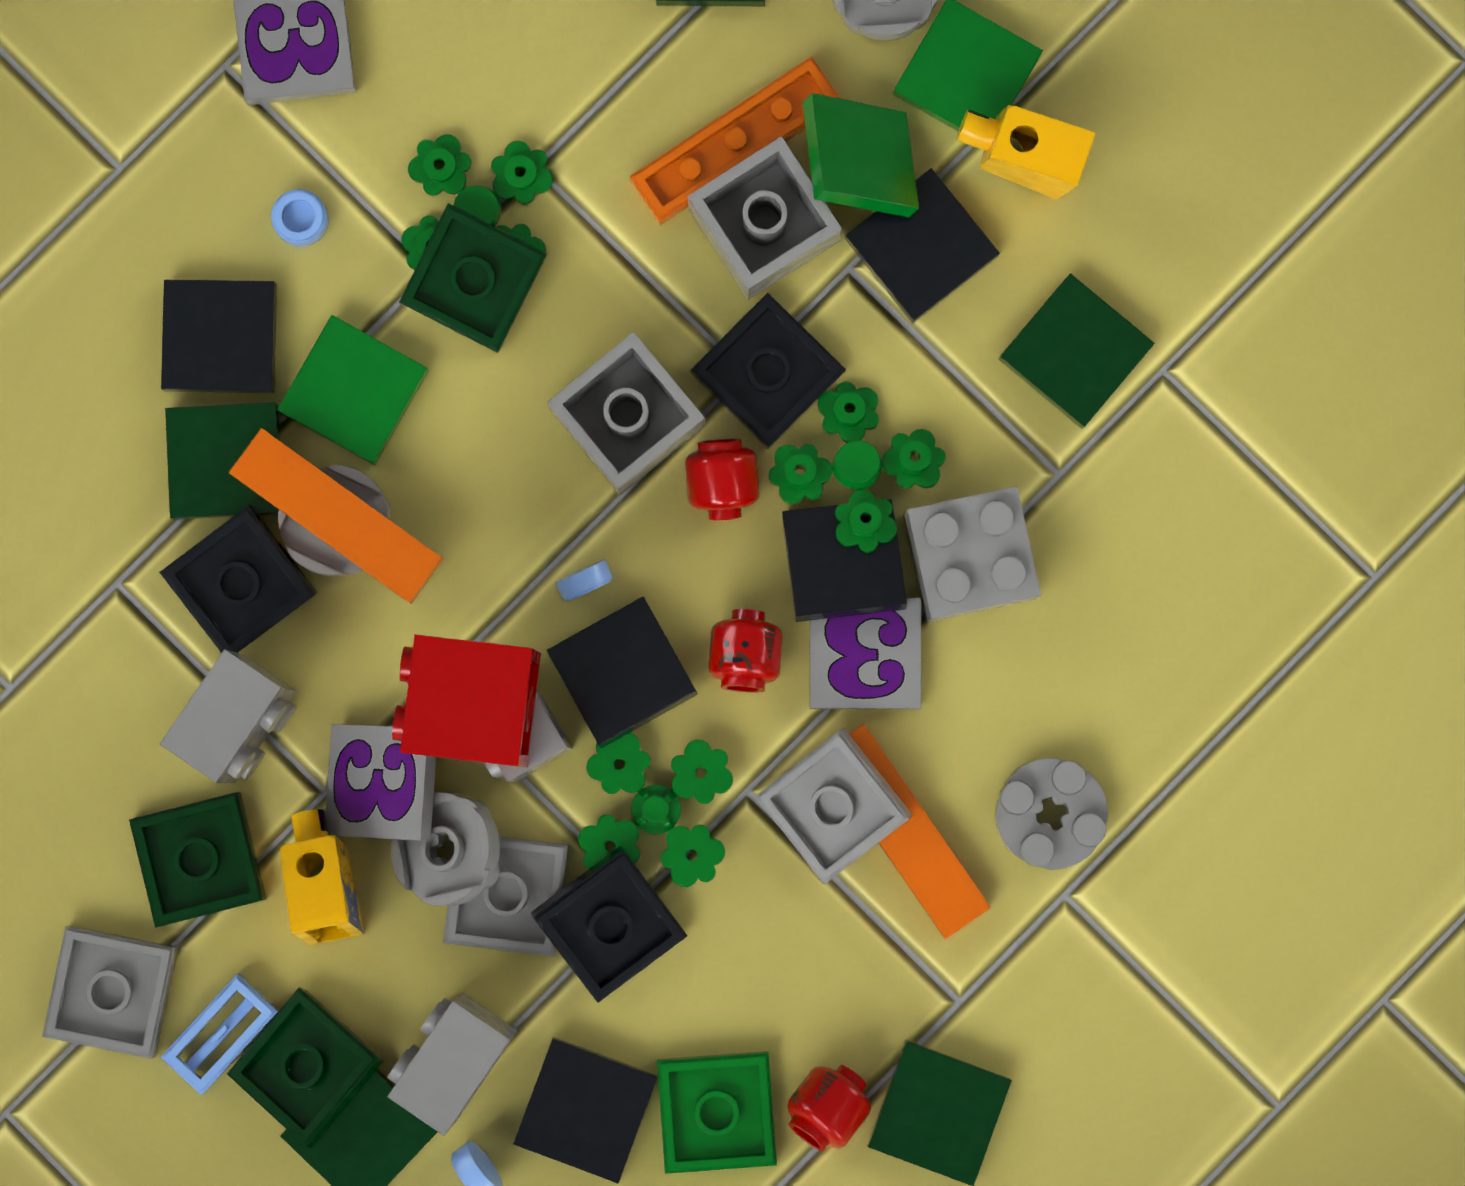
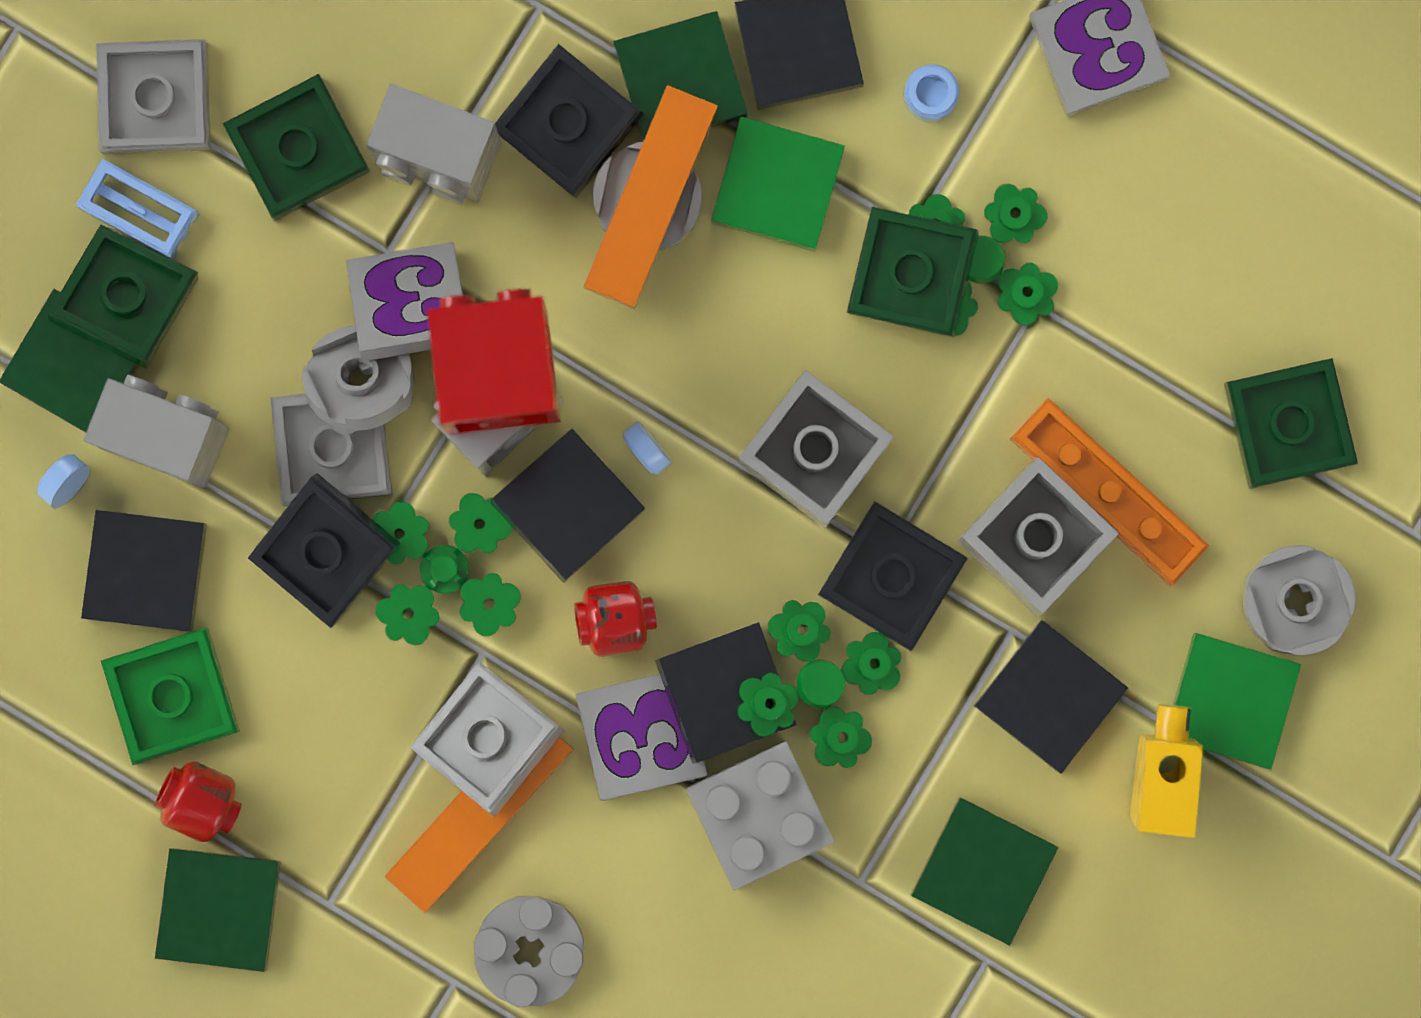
camera: 75 degrees right, 0 degrees up
yellow torso [280,809,365,946] -> none
red head [685,439,760,520] -> none
green tile [802,93,919,217] -> none

